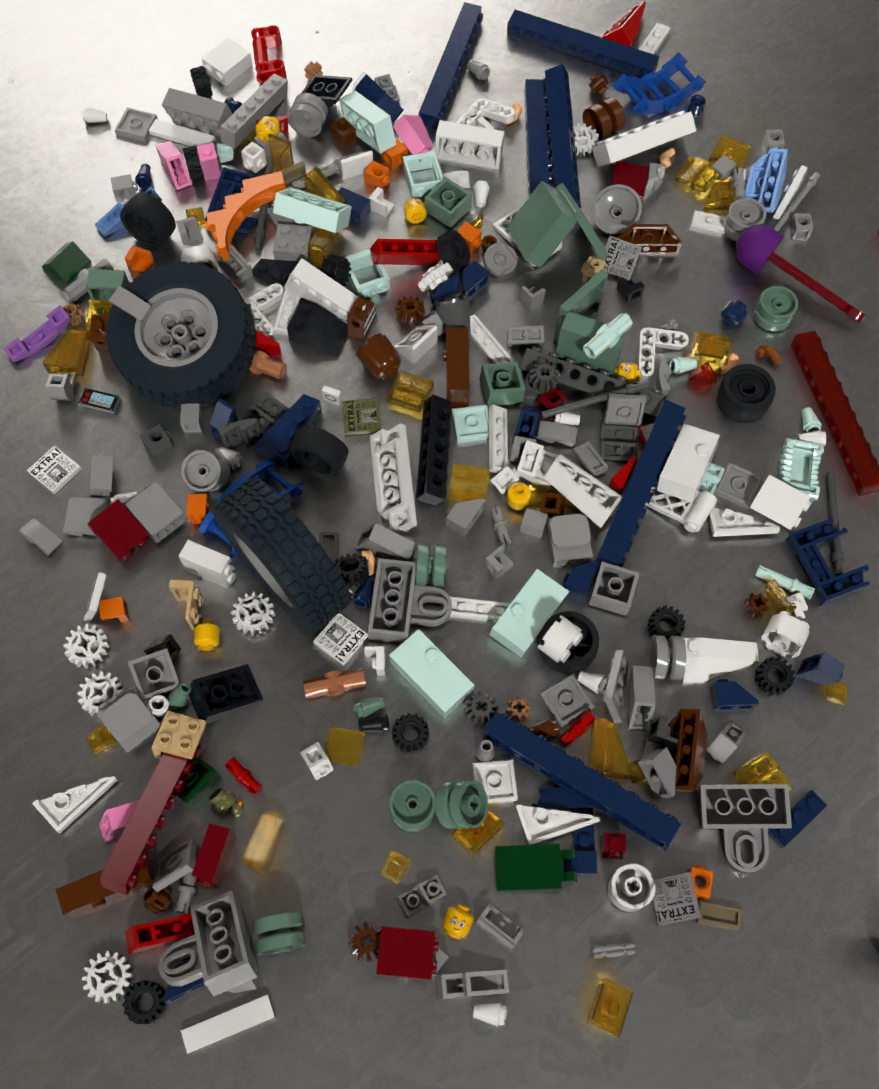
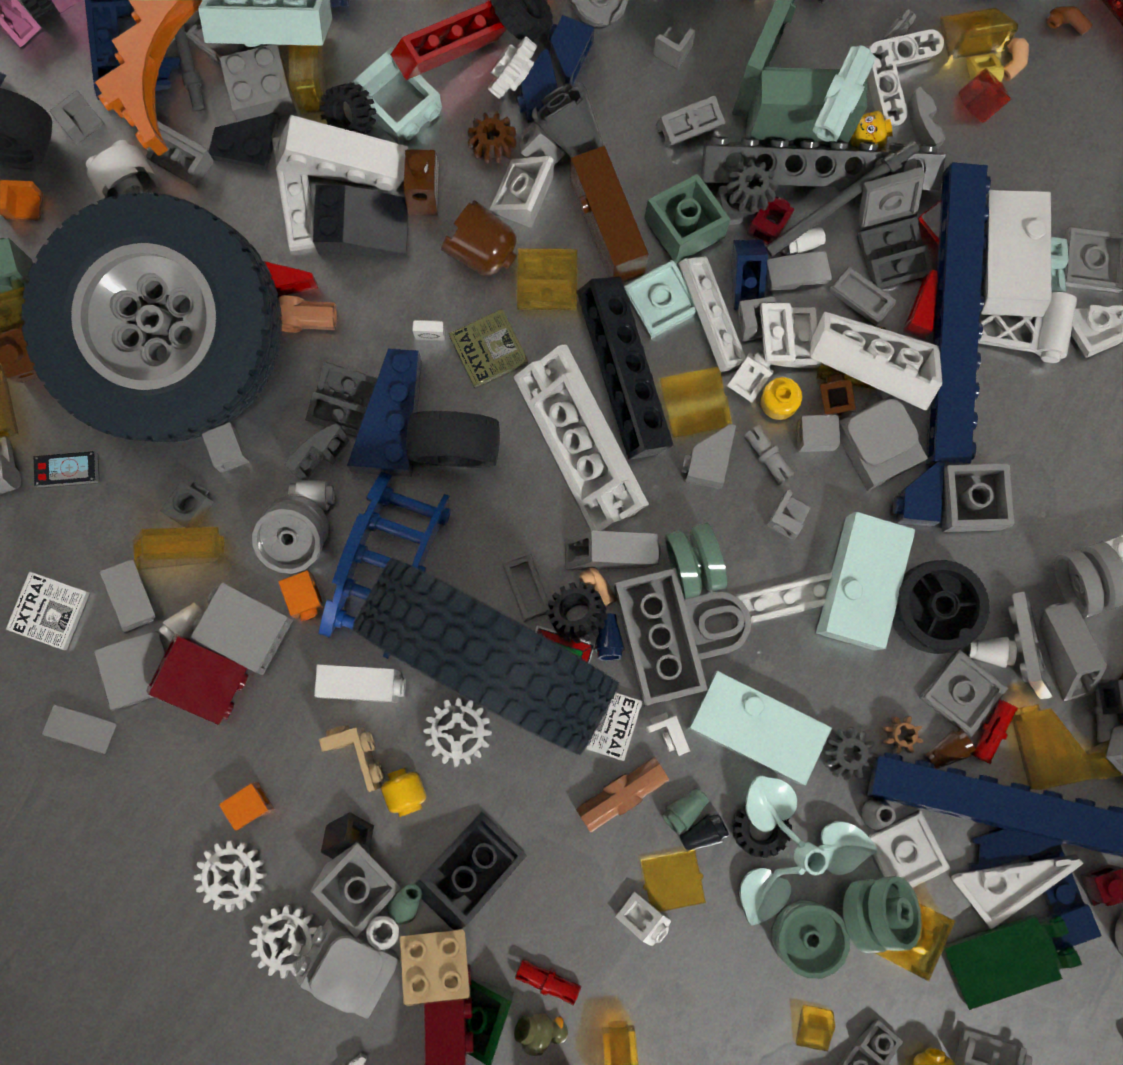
camera: 20 degrees left, 15 degrees up
white tile [83,572,106,622] -> none
clear yellow slope [86,726,118,755] -> none
light grey slope [109,286,151,322] -> none
clear yellow slope [185,207,205,225] -> none
dark blue slope [209,399,238,439] -> none
white beam [244,283,284,339] -> none
white tile [470,314,515,364] -> none
clear yellow slope [528,485,547,508] -> none
white brick [538,615,583,663] -> none
black tyre [647,606,686,641] -> none
light aqua cone [669,356,697,374] -> none
black wheel [717,364,776,422] -> none
none -> clear yellow slope [133,527,224,570]
none -> light aqua plant [739,775,877,925]

